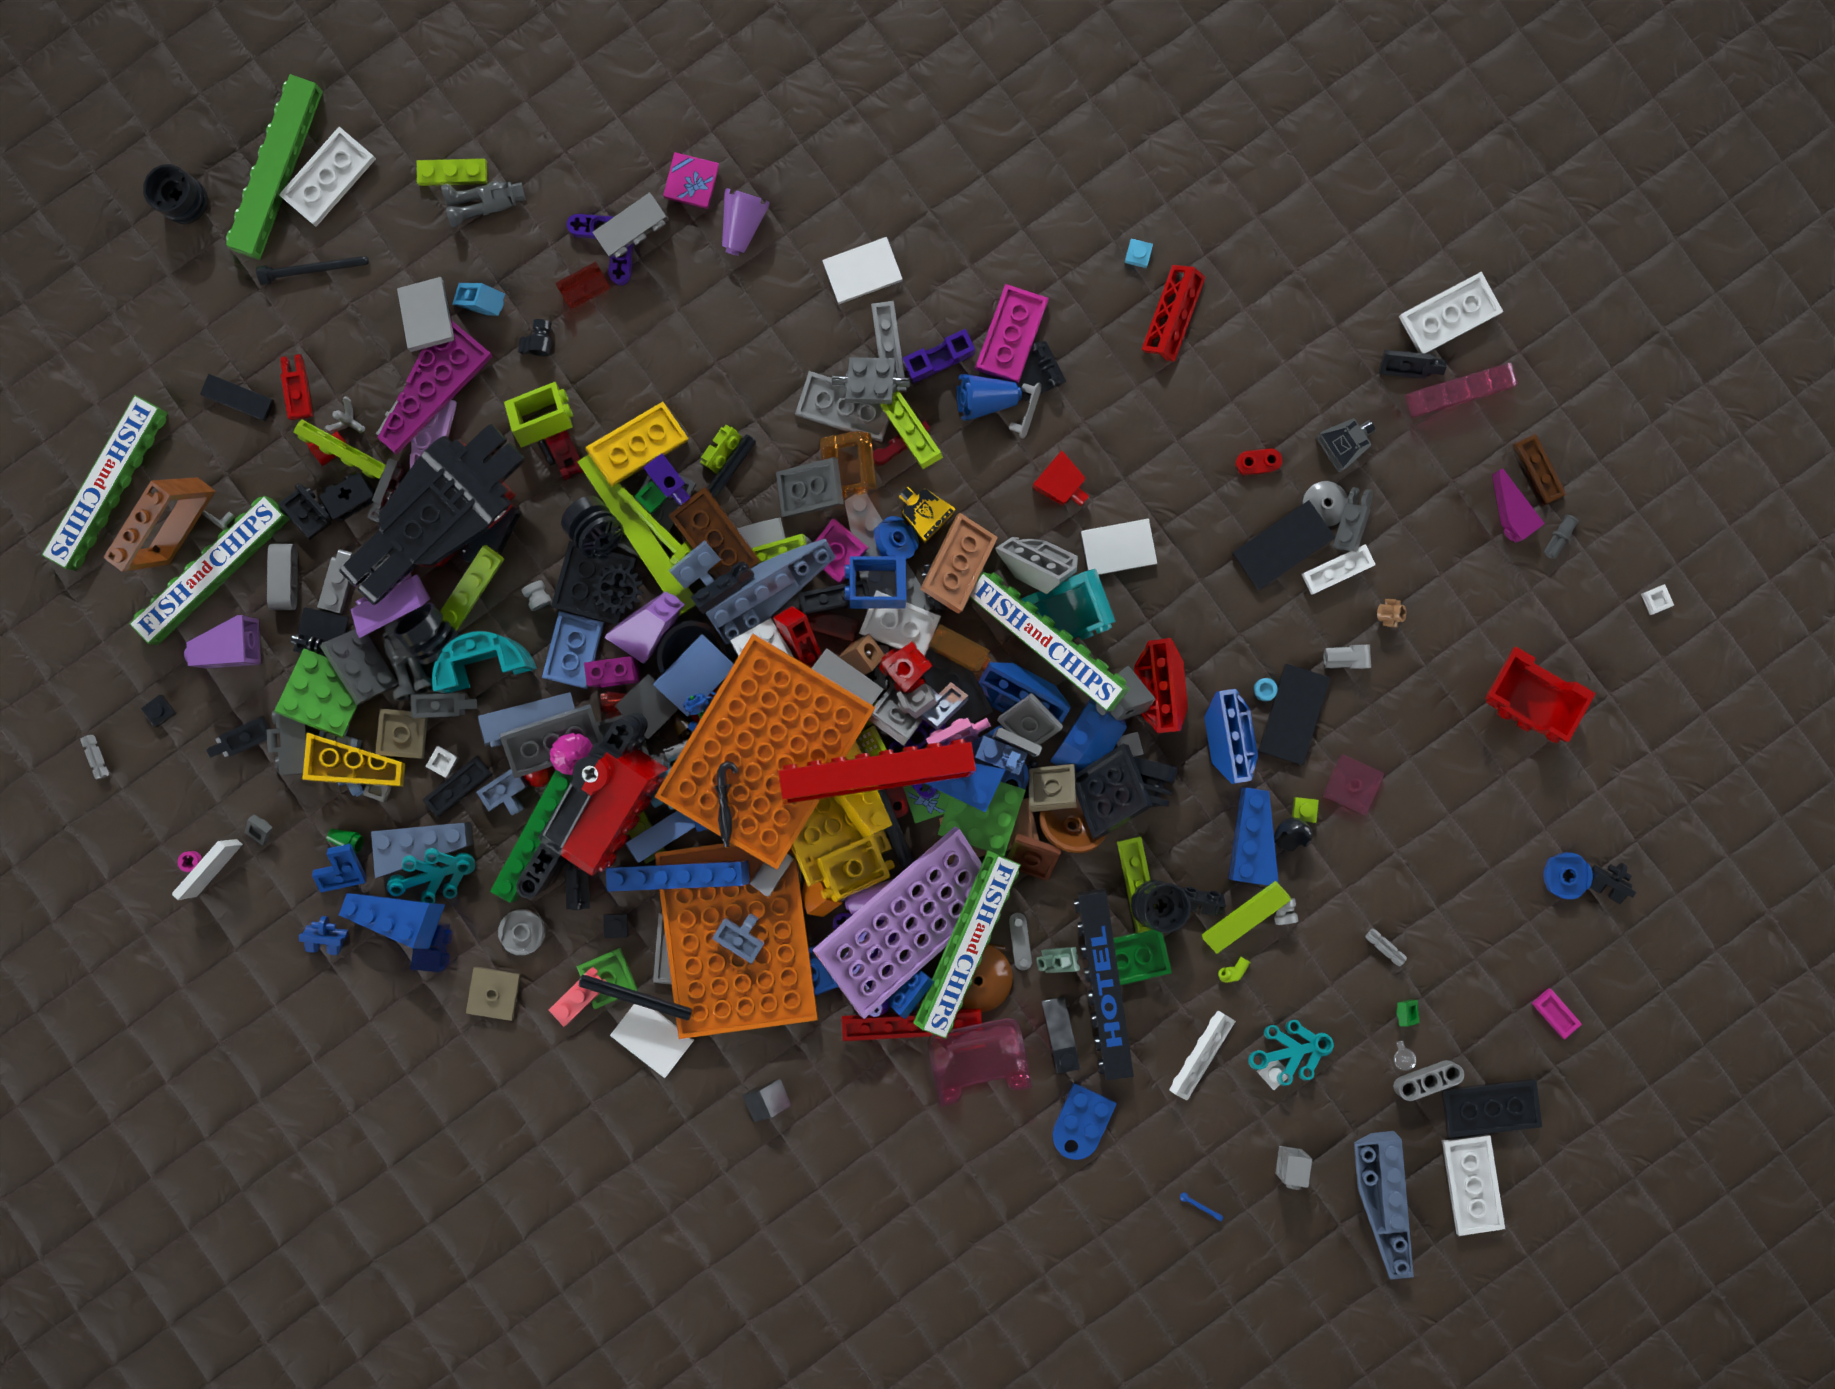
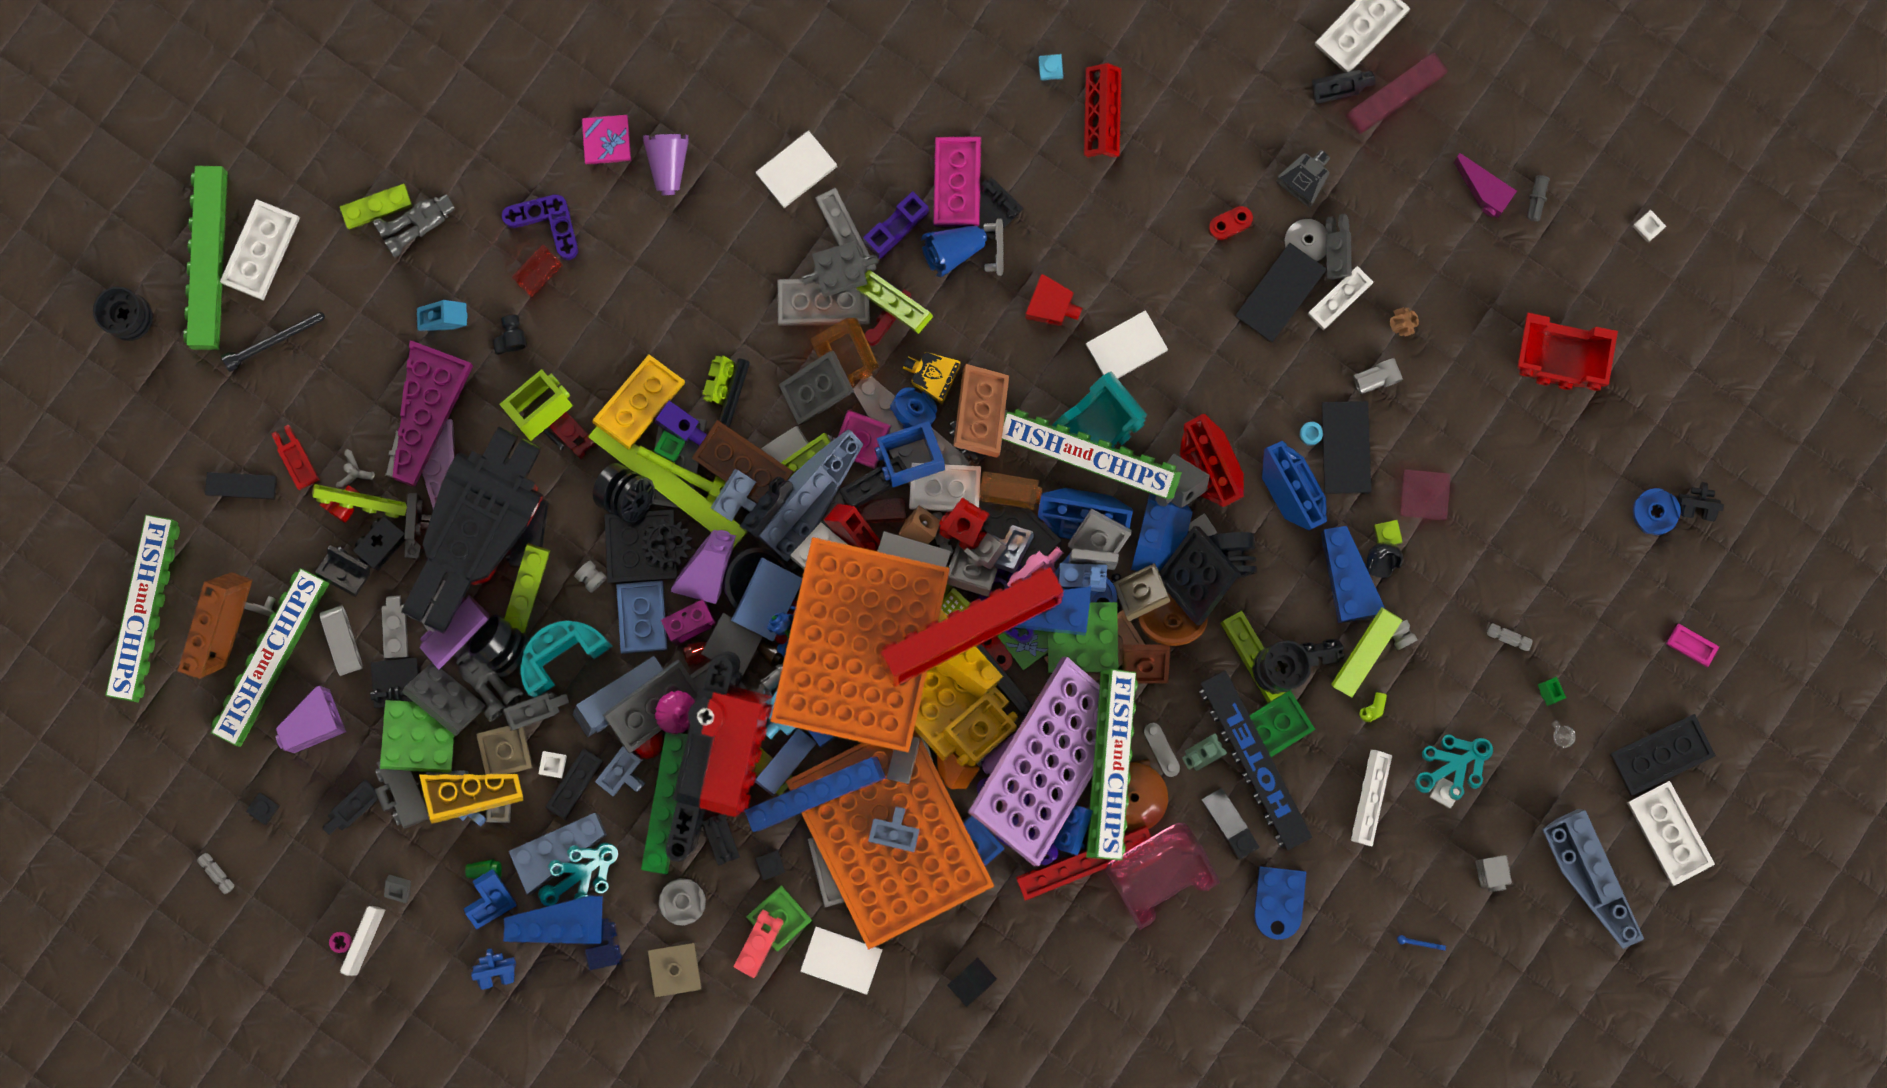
camera: 15 degrees left, 5 degrees down
light grey tile [397,277,454,352] -> none
black axle [578,975,692,1020] -> none
light grey wedge [592,192,669,258] -> none
black piece [714,761,739,847] -> none
light grey wedge [996,537,1078,594] -> none
light grey beam [1393,1060,1464,1101] -> none
reddish brown tile [1513,433,1567,505] -> none

